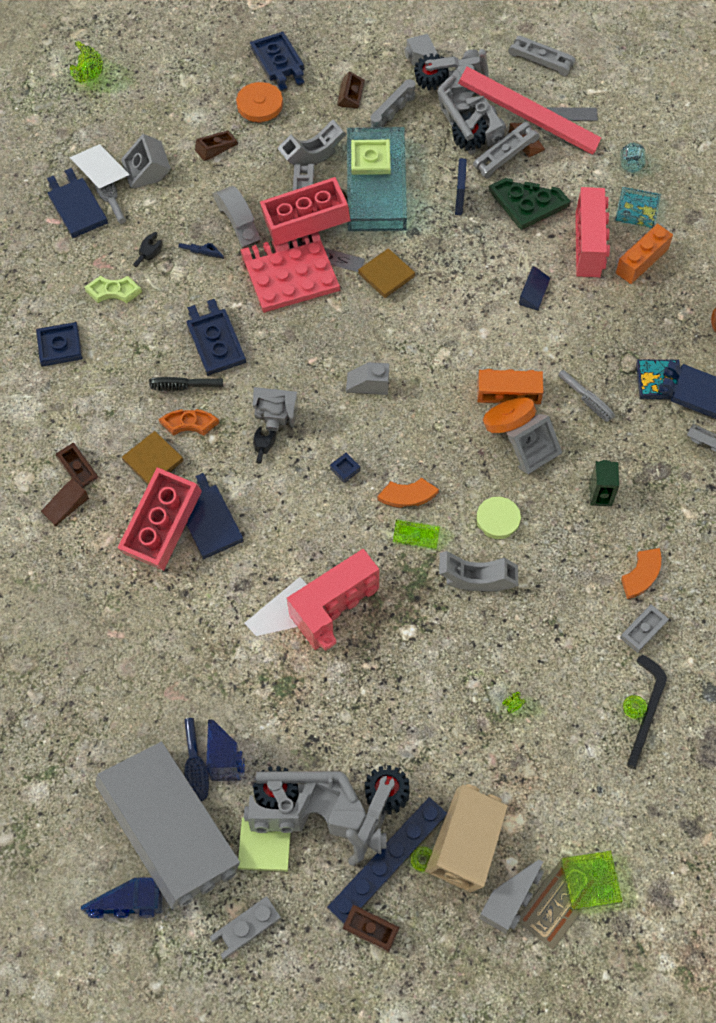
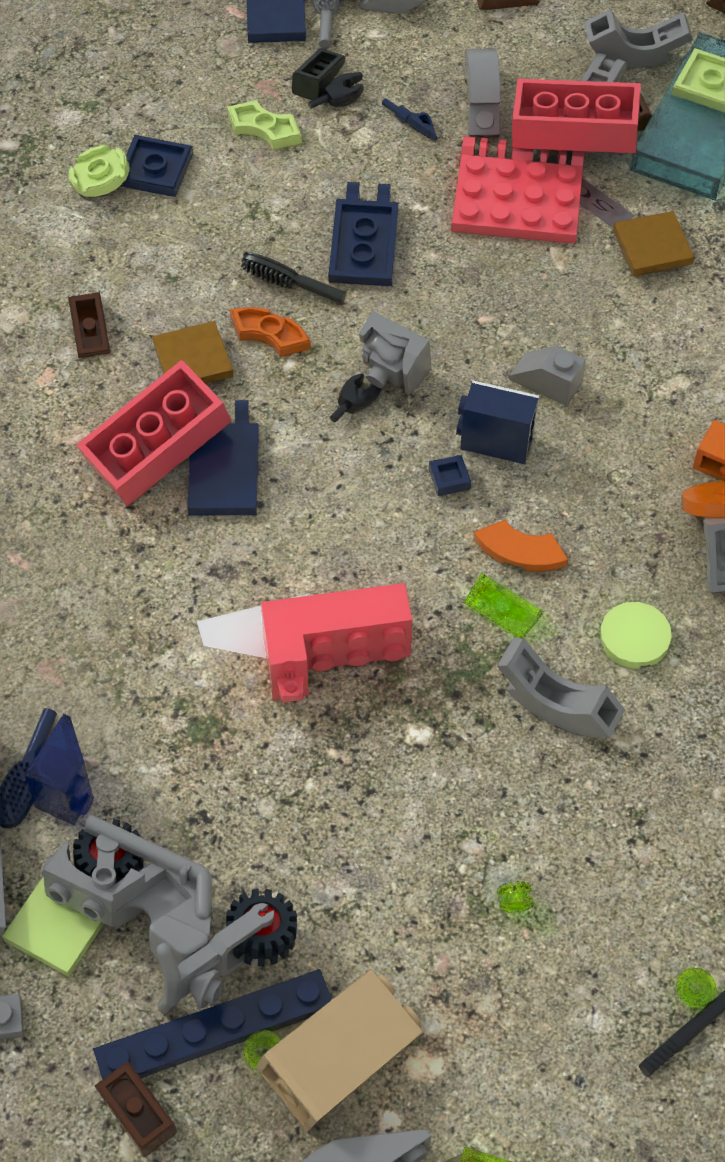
camera: 25 degrees right, 5 degrees down
reddish brown slope [41,478,89,526] -> none
none -> yellowish green tile [69,145,130,197]
none -> pearl dark grey slope [292,48,346,100]
none -> dark blue piece [456,380,539,464]

